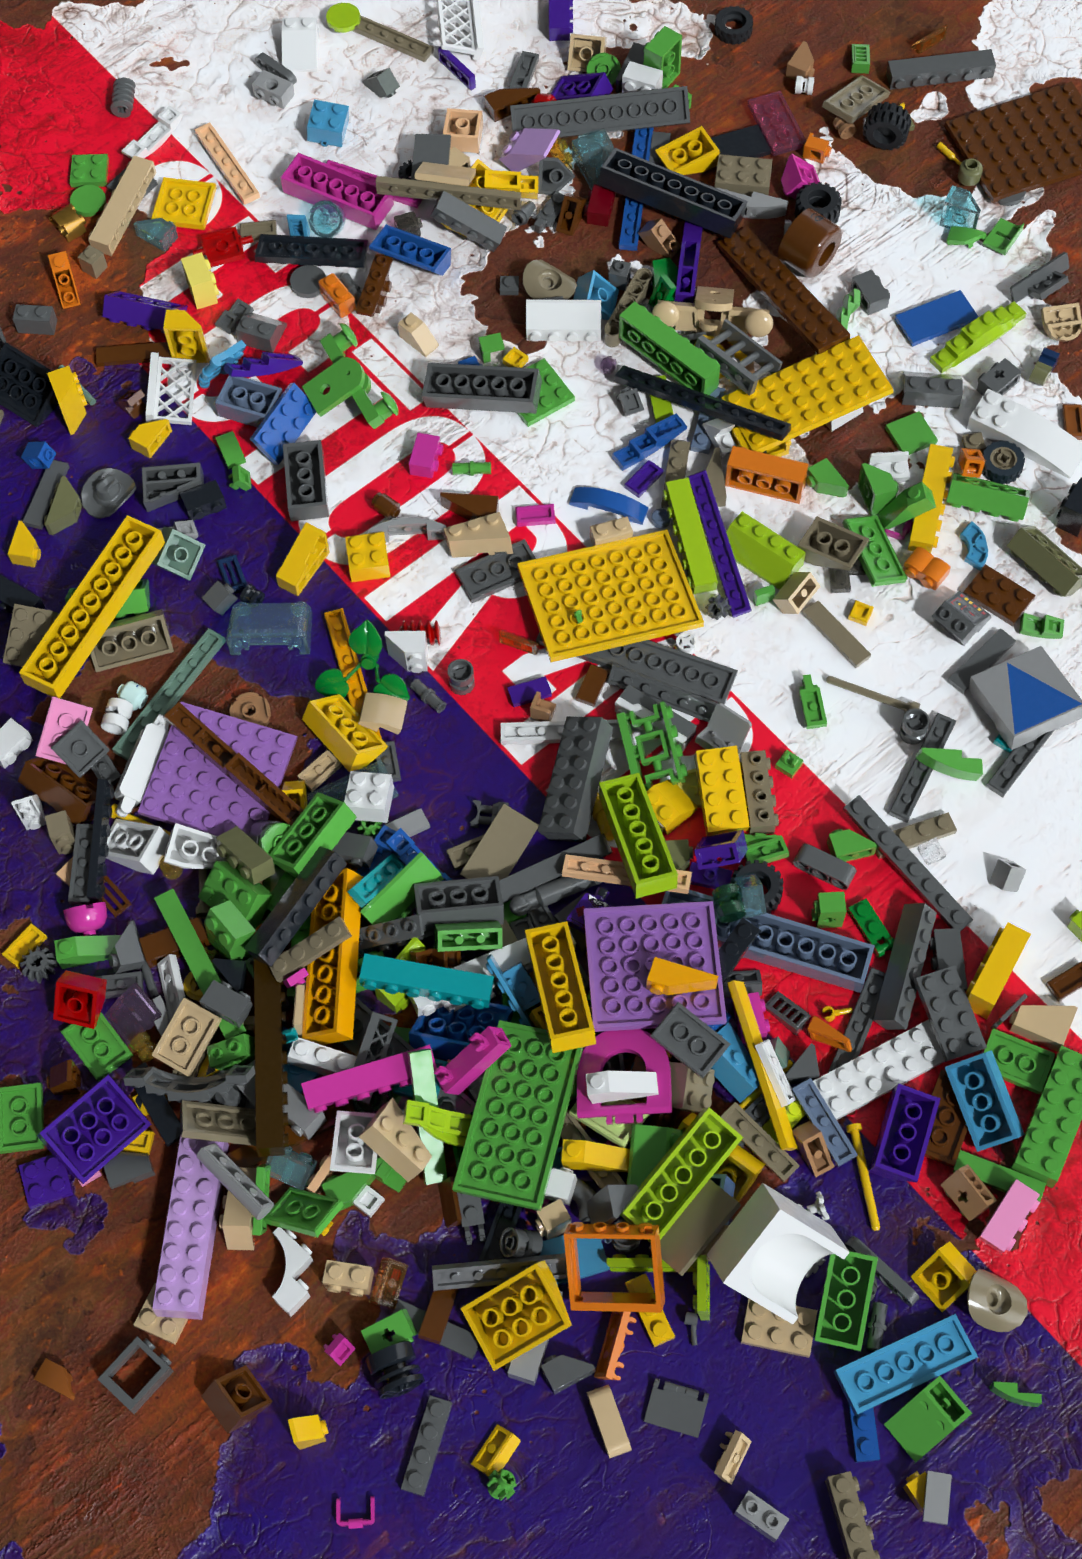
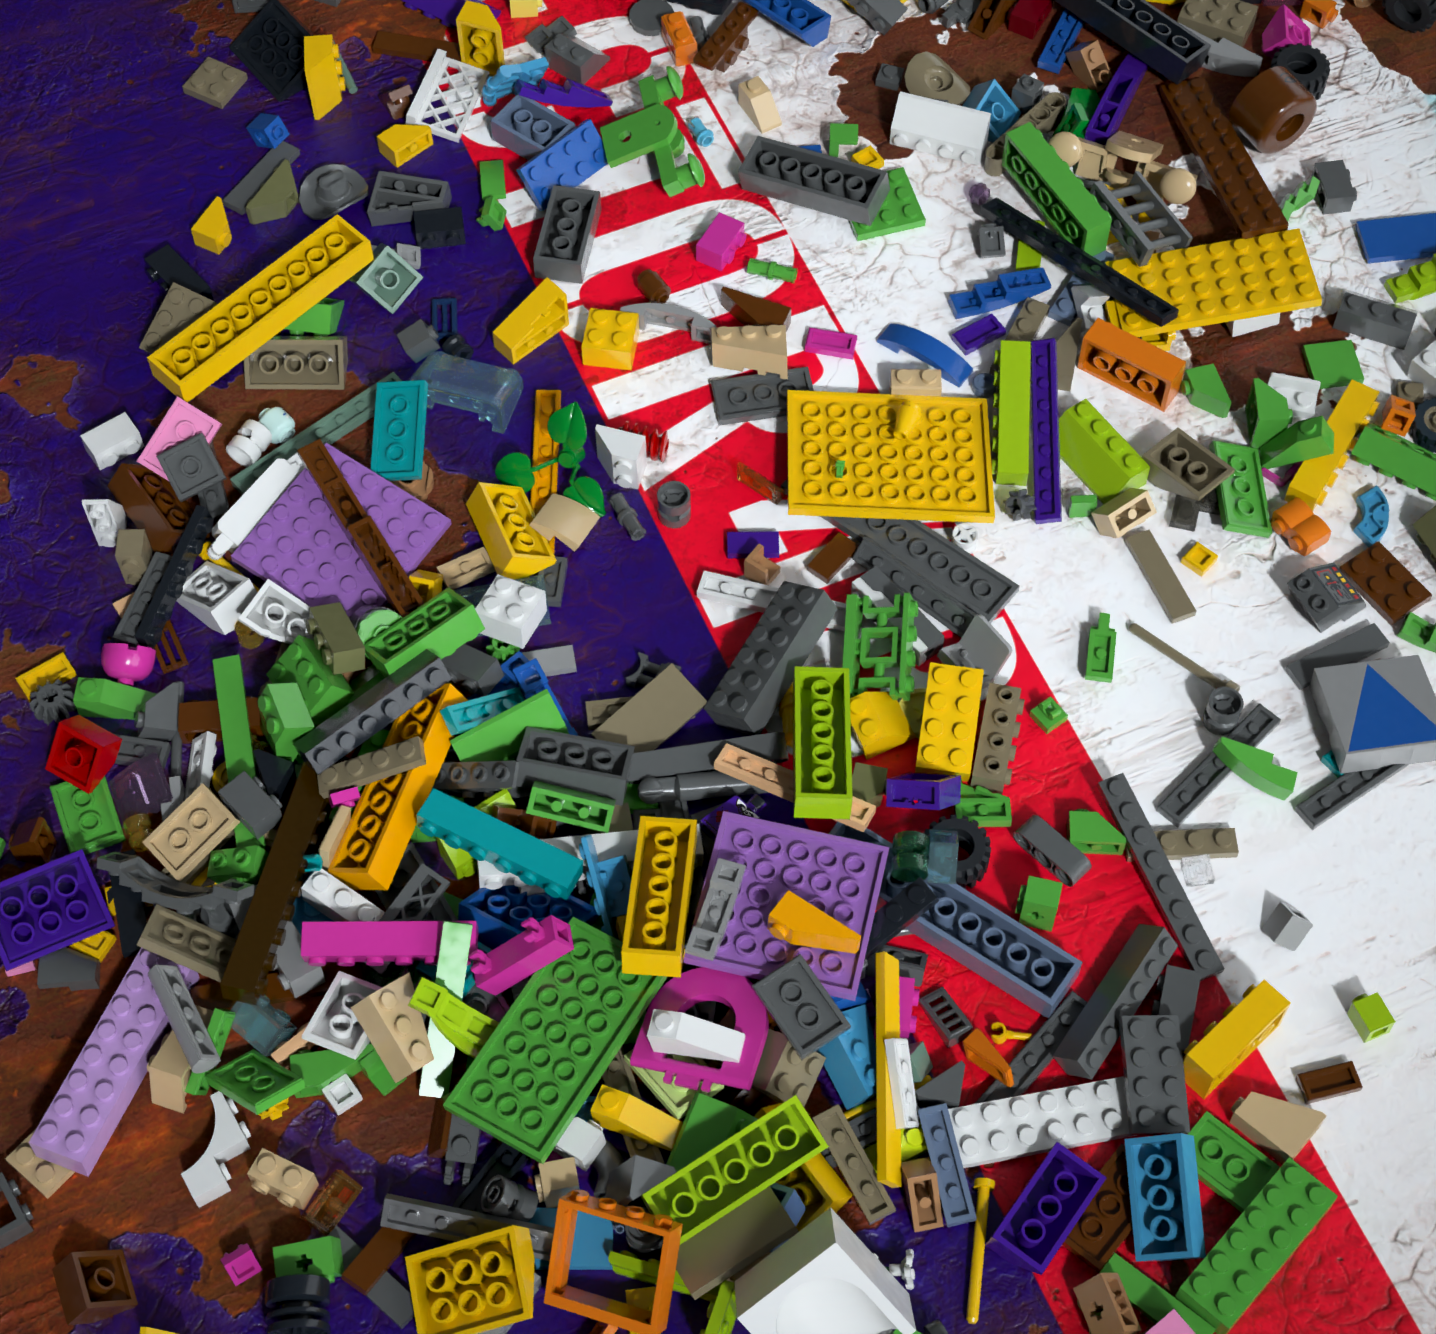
camera: 15 degrees right, 5 degrees down
dark purple plate [689,862,733,892] -> none
green plate [847,898,894,958] -> none
dark grey piece [990,994,1028,1029] -> none
none -> teal plate [371,380,428,481]
none -> light grey slope [685,858,746,961]
none -> medium azure pin [688,118,714,147]
none -> yellow cone [893,401,921,441]

